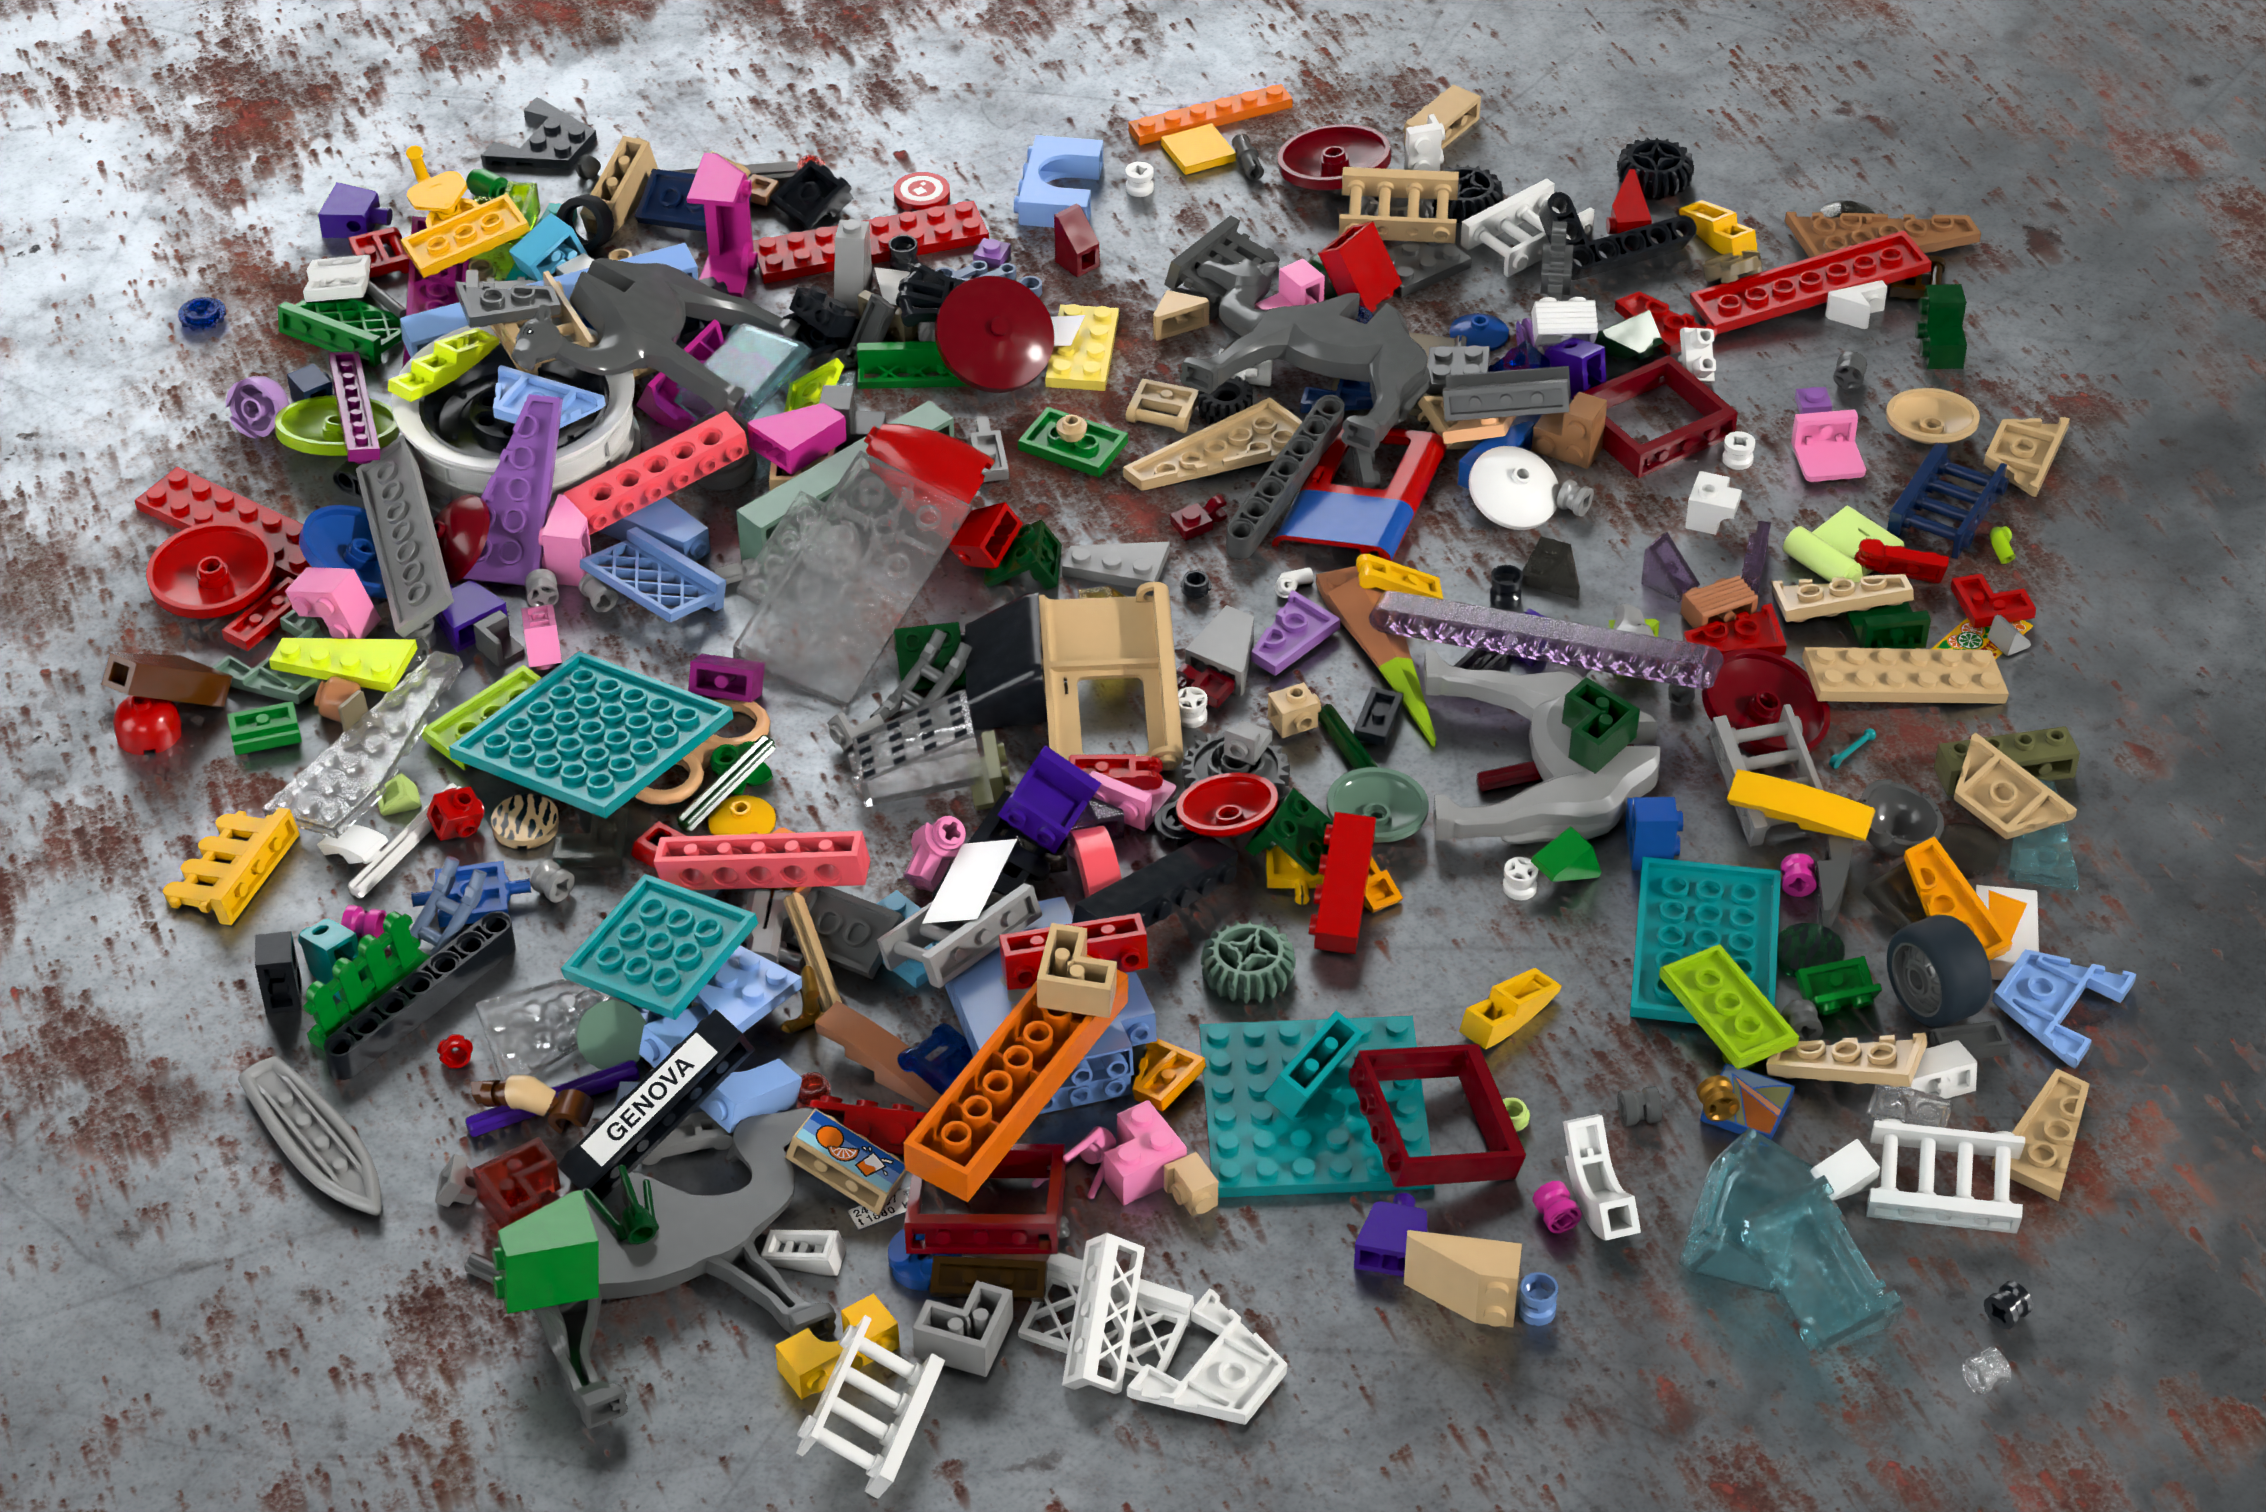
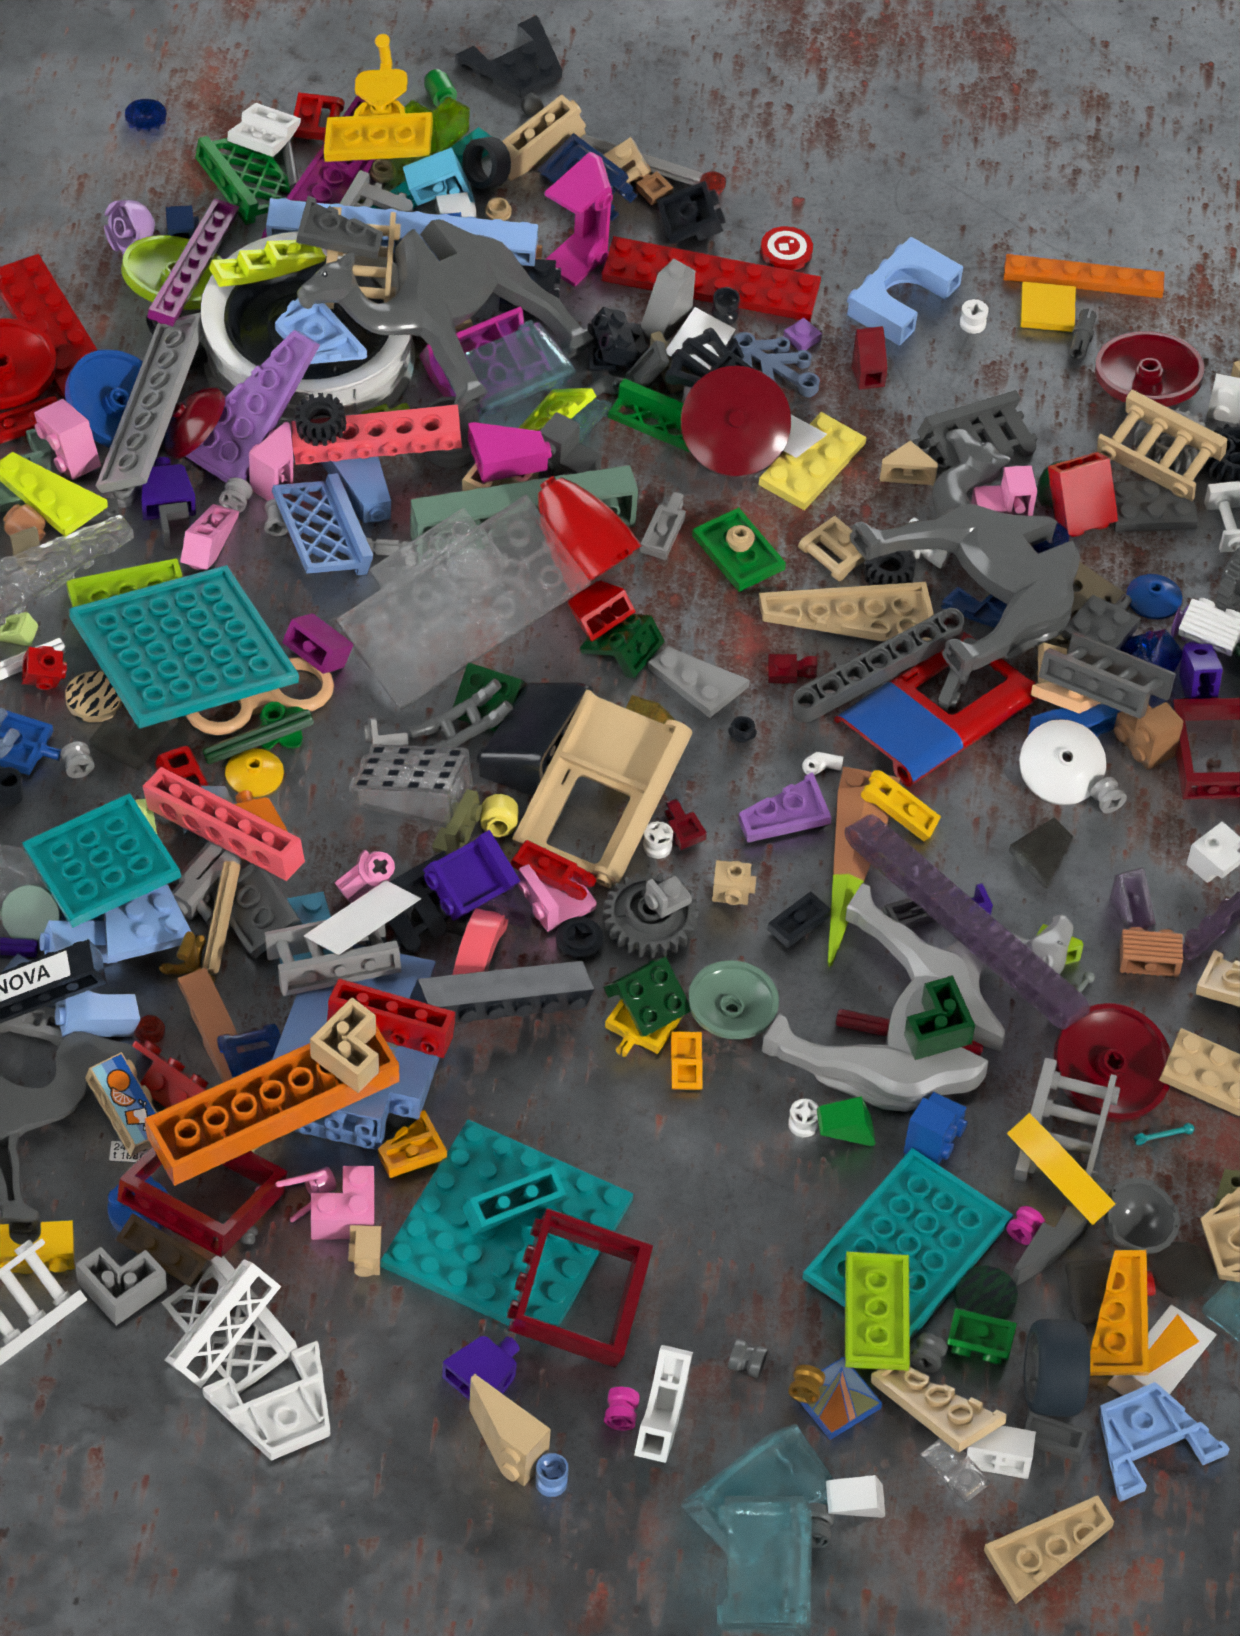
camera: 25 degrees right, 10 degrees up
dark purple torso [318,182,393,238] -> none
white slope [760,1230,846,1276] -> none
red dish [1176,772,1279,838] -> none
light grey slope [1185,605,1254,697] -> none
sand green gear [1201,919,1296,1004] -> none
red brick [1309,812,1376,955] -> none
dark green axle [1318,704,1378,770] -> none
yellow slope [1459,968,1562,1050] -> none
black wheel [1490,565,1523,610] -> none
yellowish green plate [1503,1098,1530,1132] -> none
red wing [1683,603,1787,663] -> none
white fence [1866,1119,2025,1234] -> none
none -> black tyre [294,393,347,446]
none -> light yellow head [480,794,519,837]

